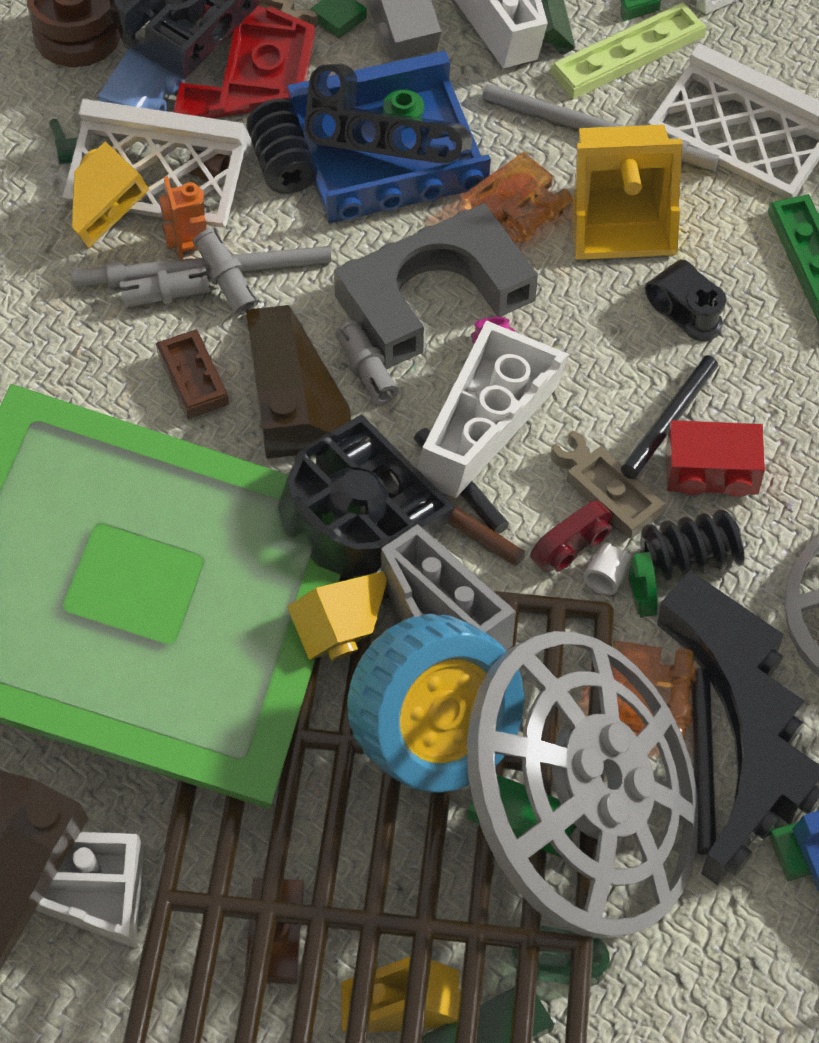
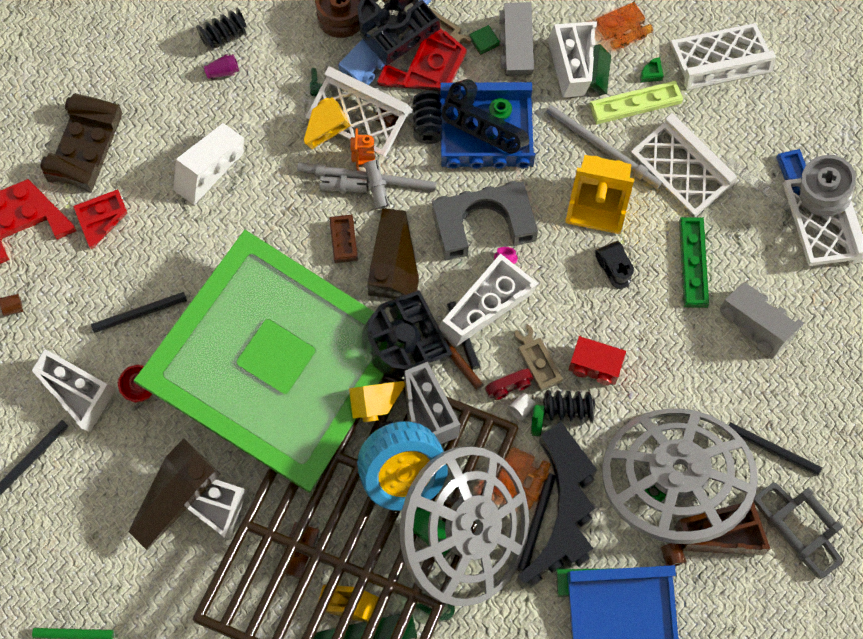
camera: 15 degrees right, 10 degrees up
light grey pin [335,320,399,405] -> none
clear orange plate [462,151,573,244] -> none
black bar [621,355,718,479] -> none

